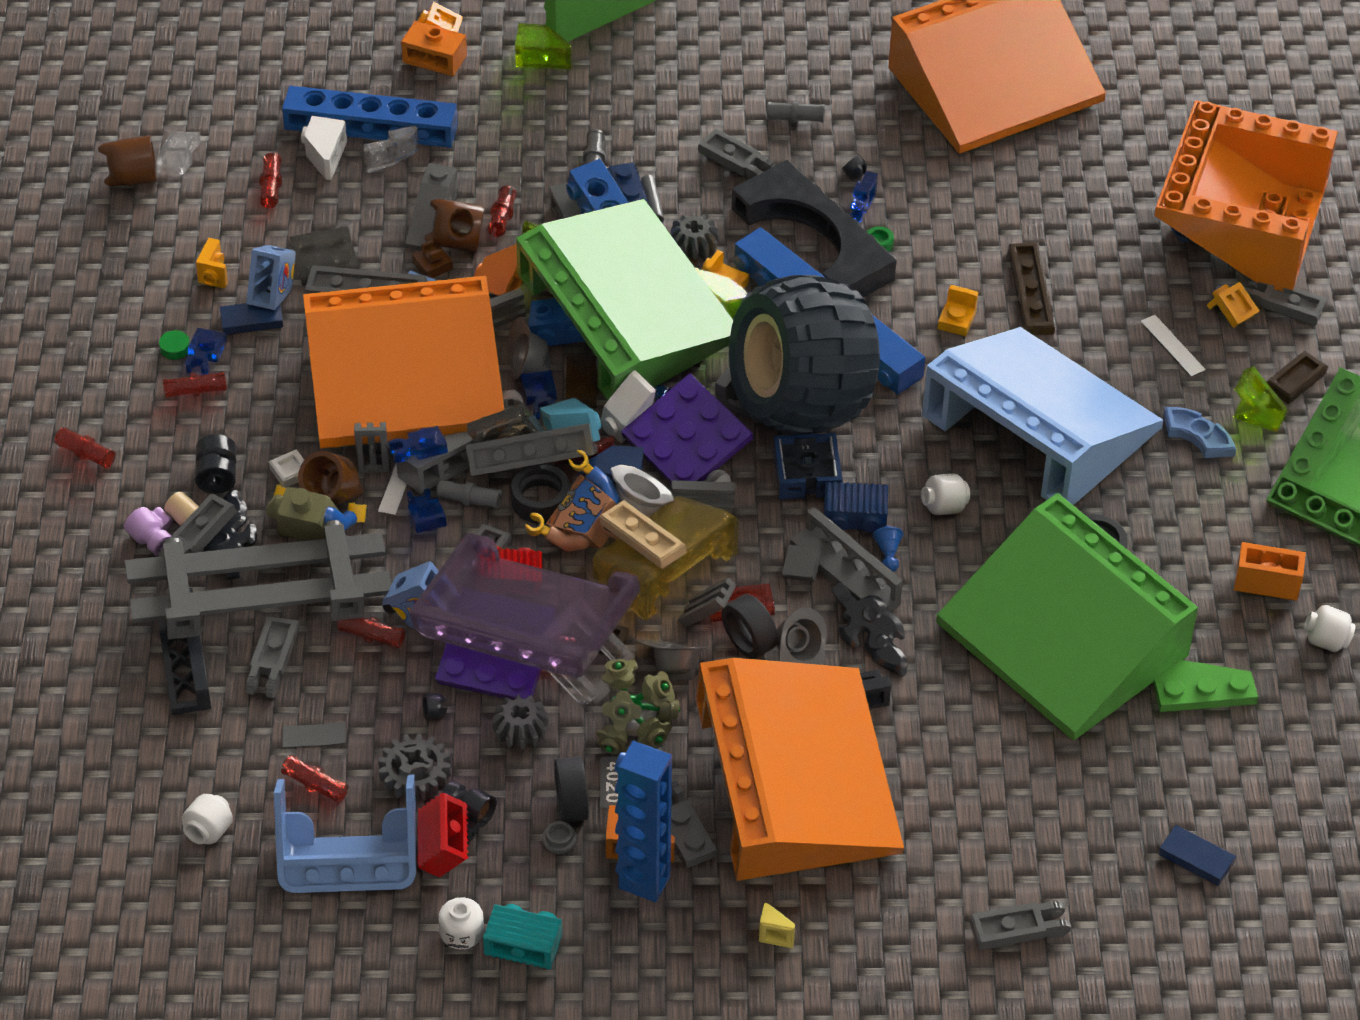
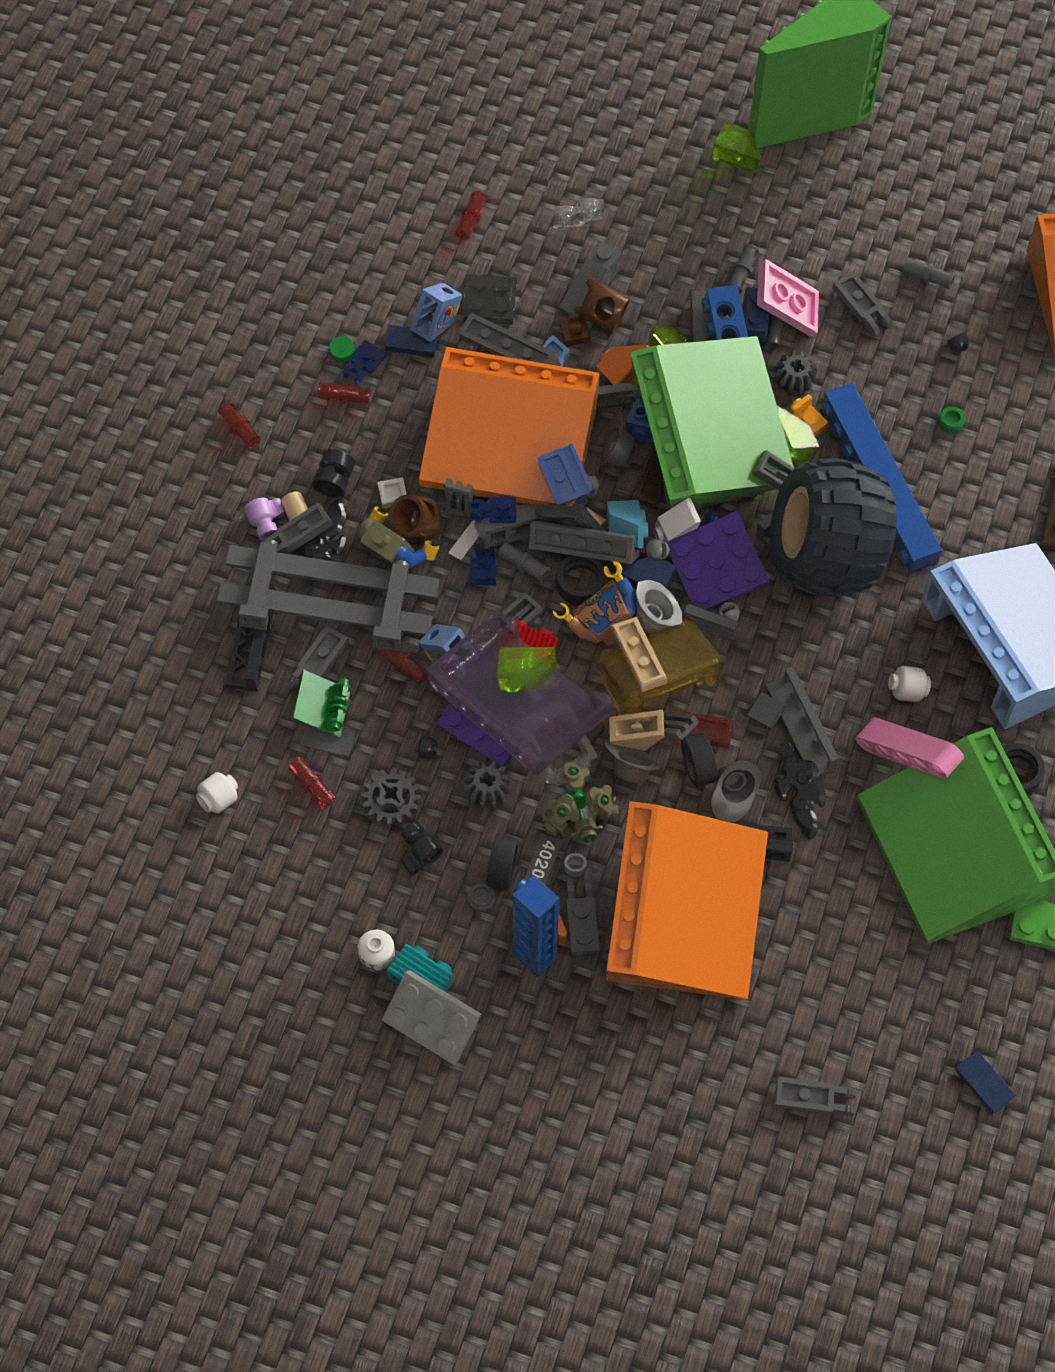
camera: 20 degrees right, 15 degrees up
reddish brown piece [98,135,158,186] -> none
clear slope [155,132,201,177] -> none
light orange bracket [196,238,228,288] -> none
medium blue windscreen [274,775,416,893] -> none
blue brick [282,86,458,148] -> none
white slope [301,116,347,180] -> none
orange brick [401,21,467,77] -> none
light orange bracket [417,2,463,32] -> none
red brick [417,793,469,877] -> none
clear red pin [487,185,517,237] -> none
clear blue plate [521,370,557,420] -> none
black arch [731,160,897,297] -> none
light yellow slope [759,903,795,948] -> none
piece [773,433,843,499] -> none
dark blue brick [824,481,888,533] -> none
clear blue plate [849,171,878,222] -> none
blue piece [872,525,904,572] -> none
light orange bracket [937,285,978,337] -> none
none -> hinge [292,670,351,738]
none -> light grey plate [382,970,482,1065]
none -> clear neon green slope [497,647,557,692]
none -> blue plate [537,443,593,507]
none -> tan slope [609,710,664,751]
none -> light grey hinge [646,539,670,560]
none -> dark grey tile [752,450,794,490]
none -> bright pink plate [757,259,819,337]
none -> bright pink beam [855,717,964,779]

